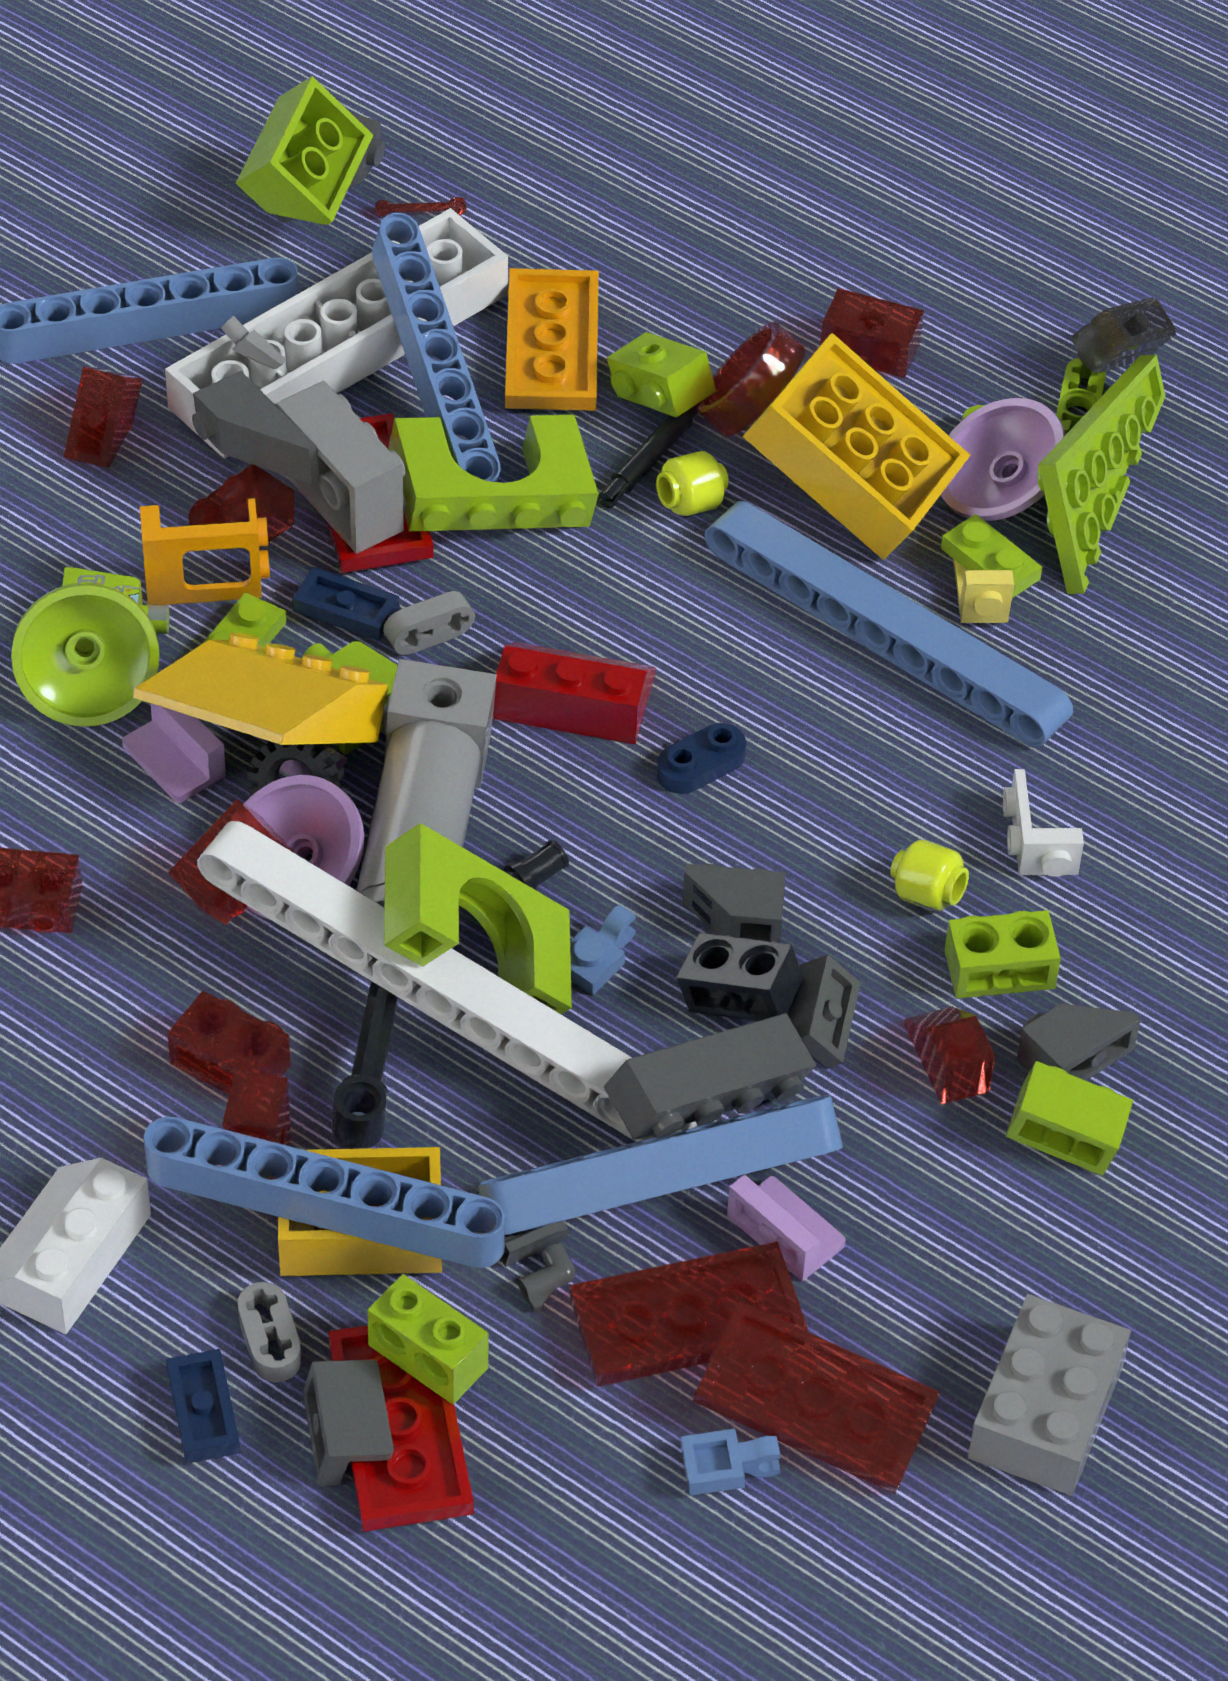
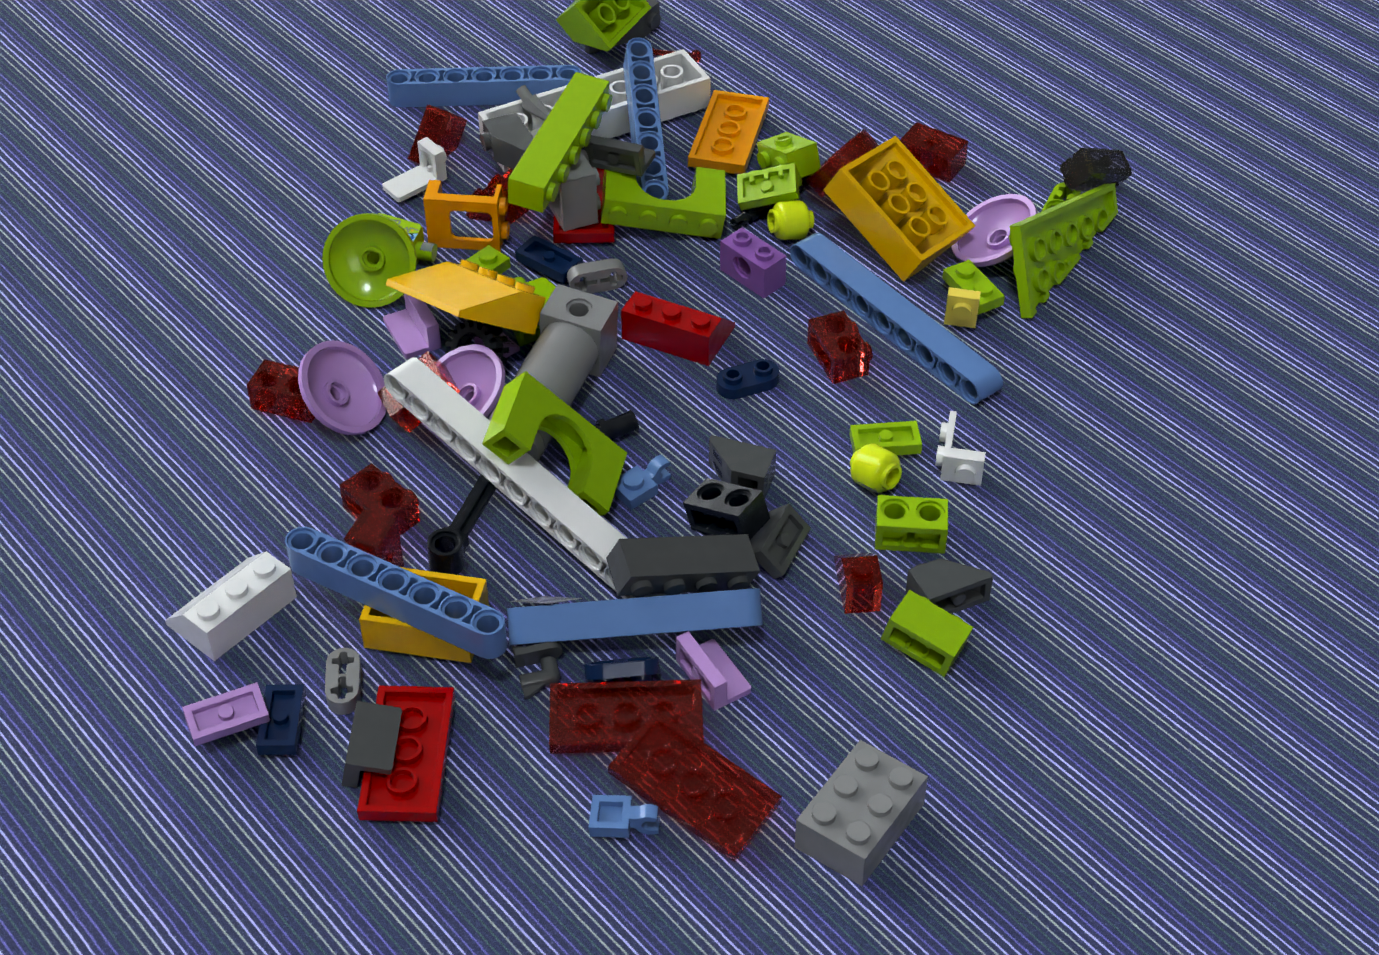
camera: 15 degrees right, 5 degrees down
lime brick [367,1274,489,1405] -> none
none -> lavender panel [182,682,270,746]
none -> lavender dish [298,340,388,435]
none -> white bracket [382,137,447,202]
none -> lime brick [508,72,612,213]
none -> light grey sticker [510,596,582,604]
none -> dark grey panel [584,135,655,177]
none -> dark blue plate [584,656,660,686]
none -> medium lavender brick [720,227,787,298]
none -> lime bracket [737,163,802,210]
none -> clear red brick [807,310,873,384]
none -> lime plate [849,421,922,455]

